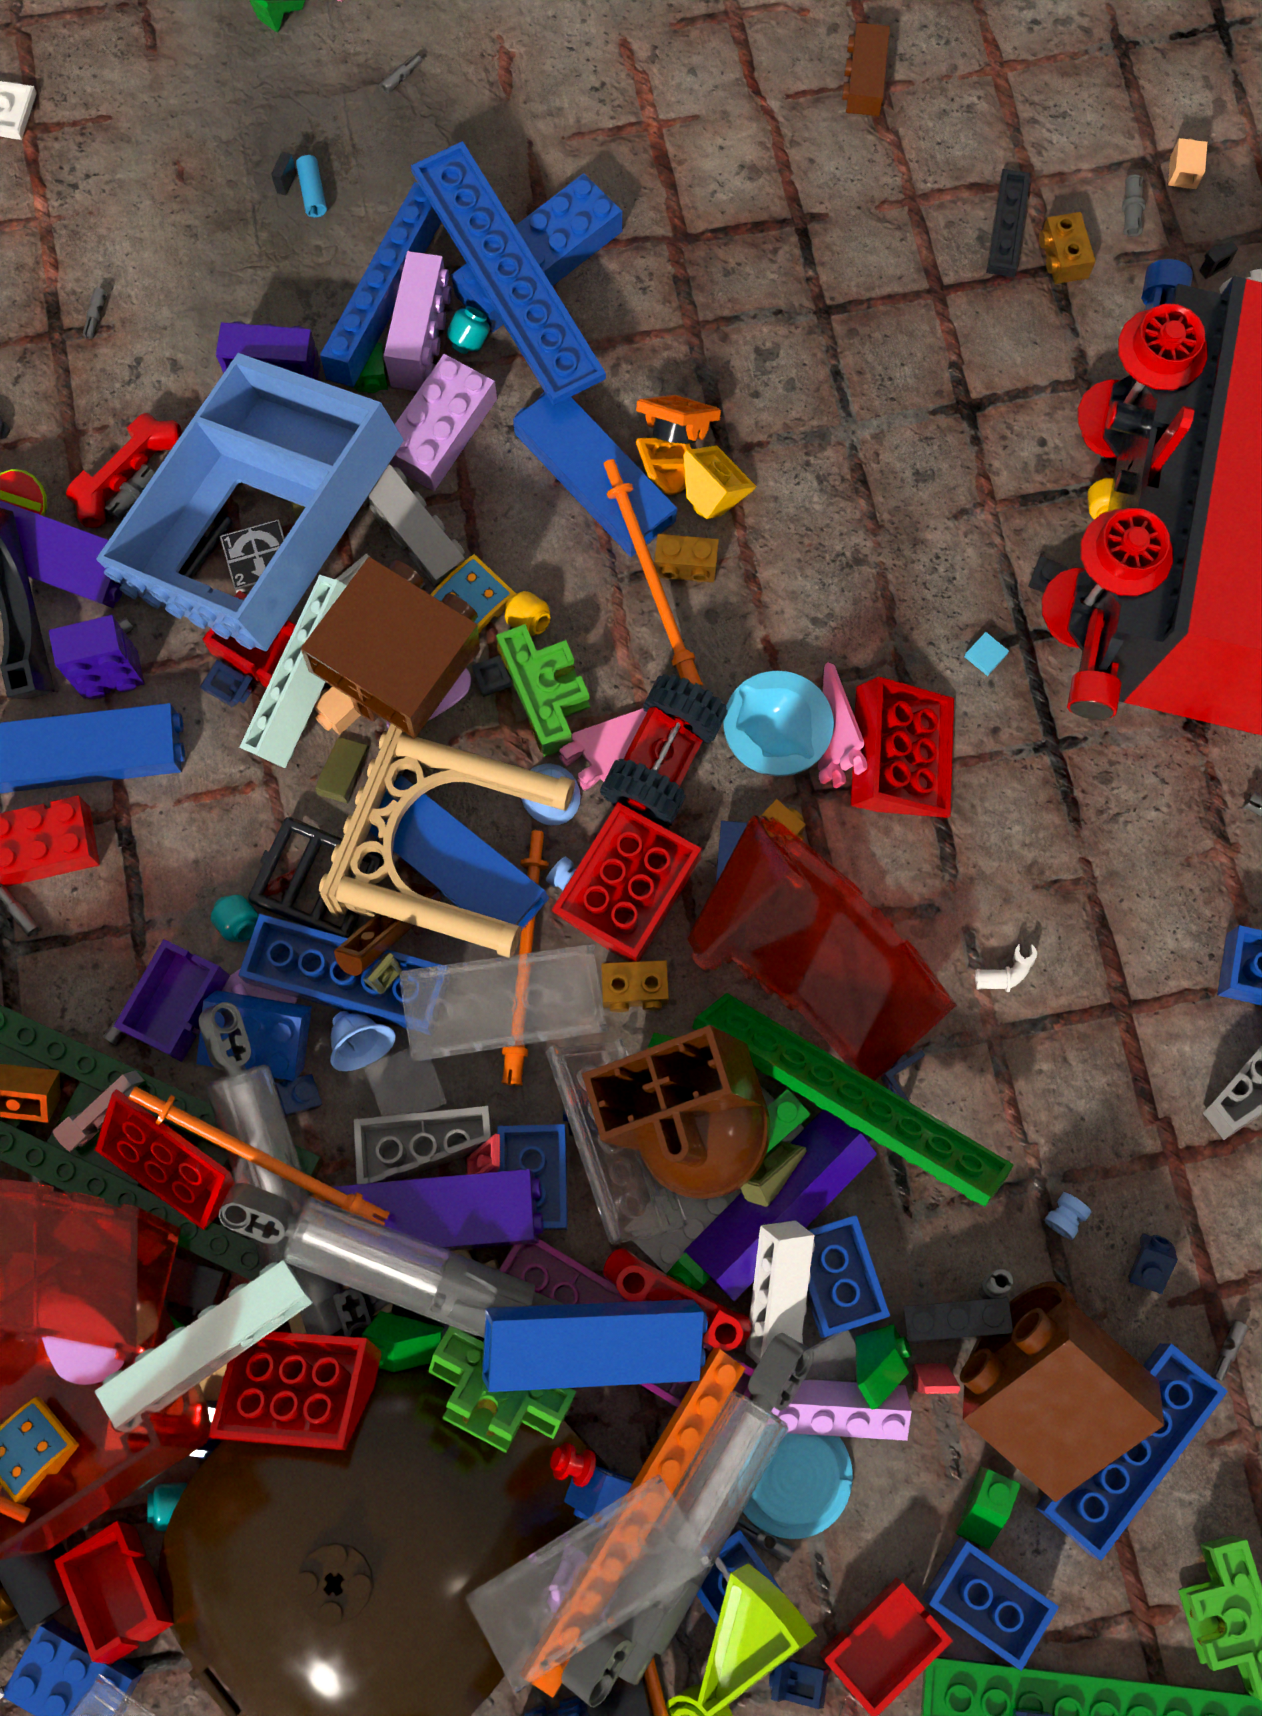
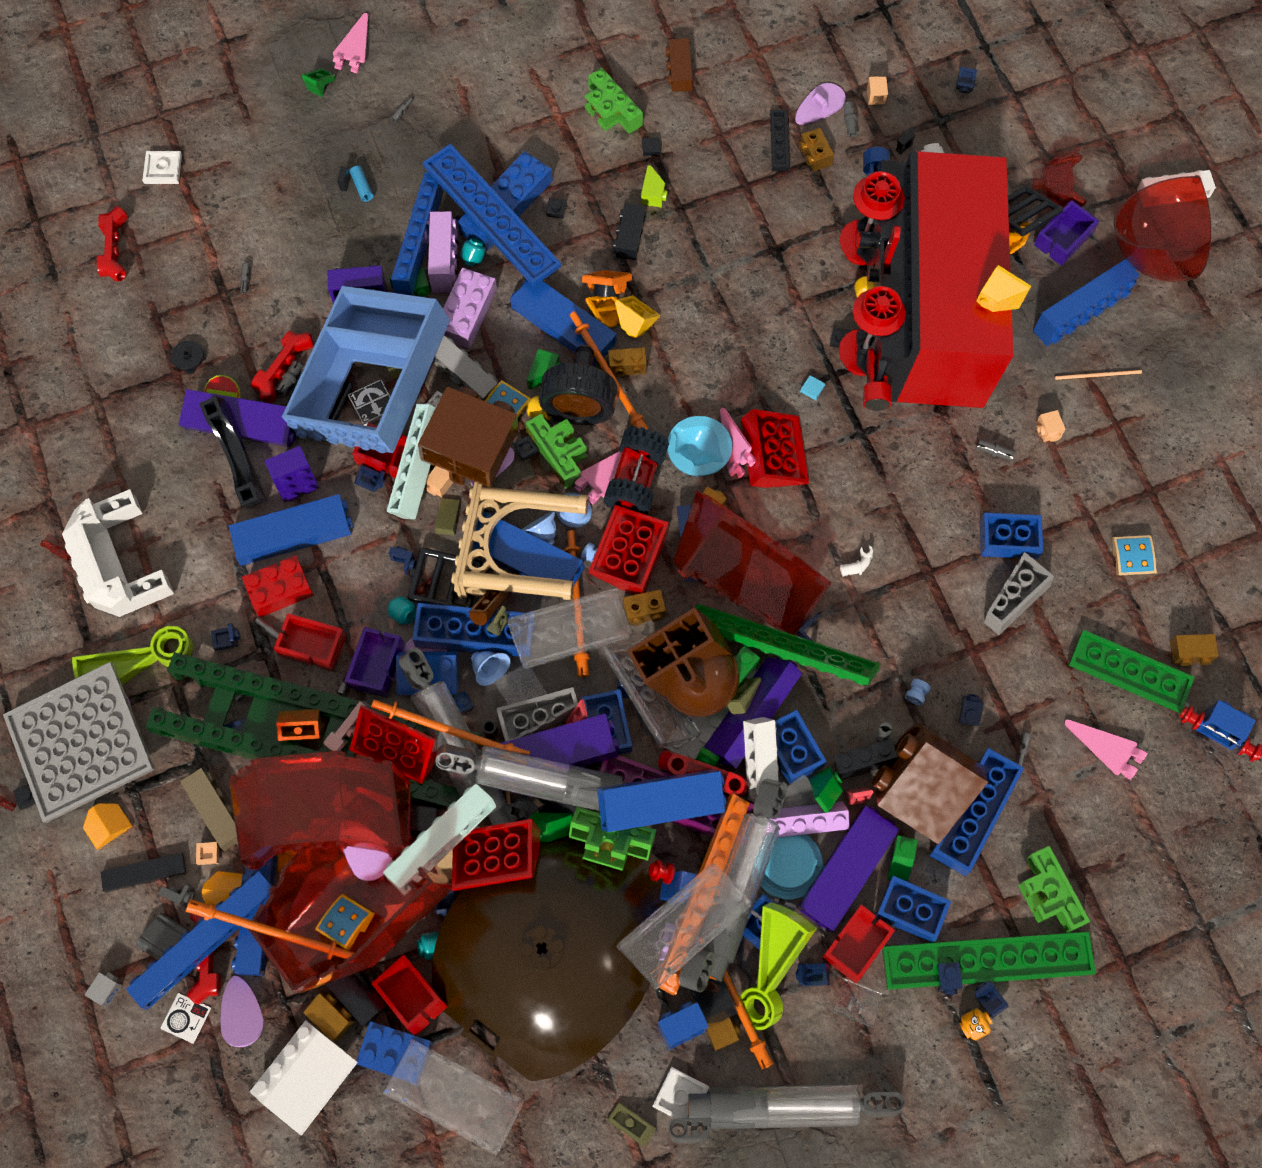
camera: 10 degrees left, 5 degrees down
none -> red piece [274,613,346,672]
none -> dark blue bracket [388,546,416,575]
none -> black hinge [482,720,498,738]
none -> light blue hat [522,511,556,545]
none -> green slope [526,349,562,389]
none -> black wheel [539,345,618,425]
none -> black plate [546,198,567,219]
none -> bright green piece [585,67,643,134]
none -> black brick [613,203,646,260]
none -> lime slope [641,165,668,208]
none -> black tile [642,137,660,156]
none -> lavender shield [795,83,846,125]
none -> dark purple brick [796,806,900,933]

